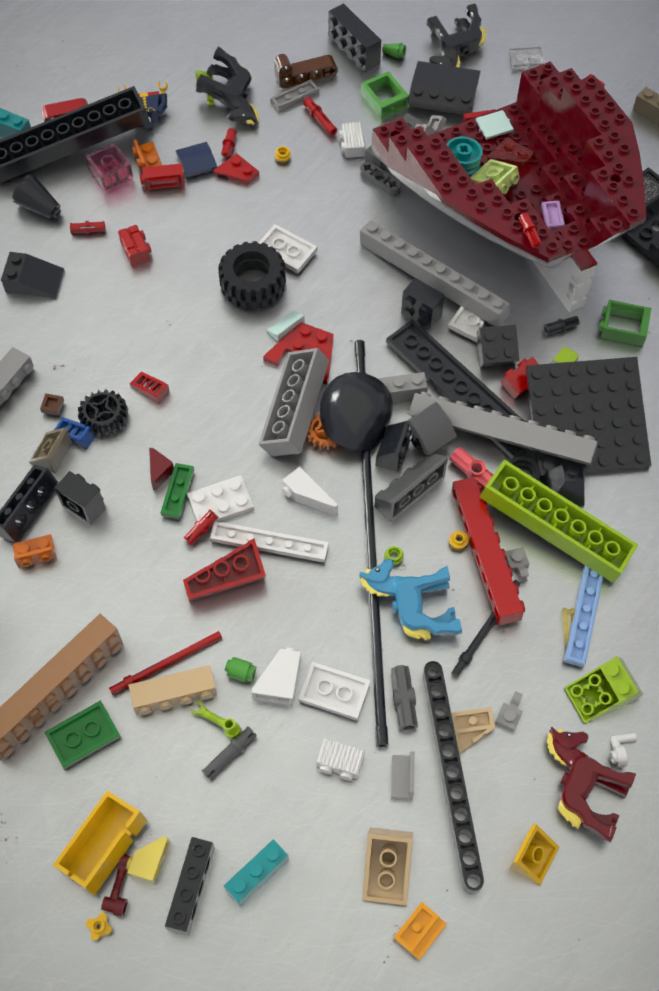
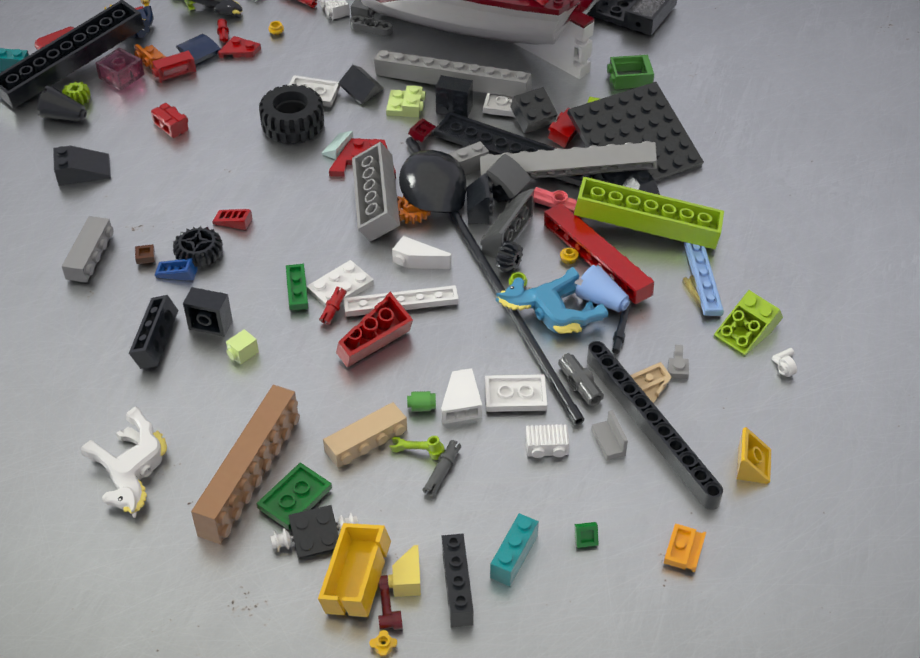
camera: 20 degrees left, 15 degrees down
orange bracket [13,534,57,567] -> none
dark tan slope [29,427,72,473] -> none
red pin [70,221,106,234] -> none
red bar [109,631,222,695] -> none
dark red slope [149,448,174,490] -> none
tan slope [362,827,413,906] -> none
light grey plate [505,547,530,582] -> none
black axle [543,316,580,336] -> none
dark red animal [546,727,636,843] -> none
none -> lime gear [62,81,91,105]
none -> yellowish green brick [226,329,259,365]
none -> black plate [270,505,358,559]
none -> black slope [338,64,384,105]
none -> yellowish green plate [386,86,426,117]
none -> dark red plate [408,118,436,142]
none -> black gear [496,241,523,273]
none -> green tile [574,522,599,548]
none -> light blue cone [575,265,630,312]

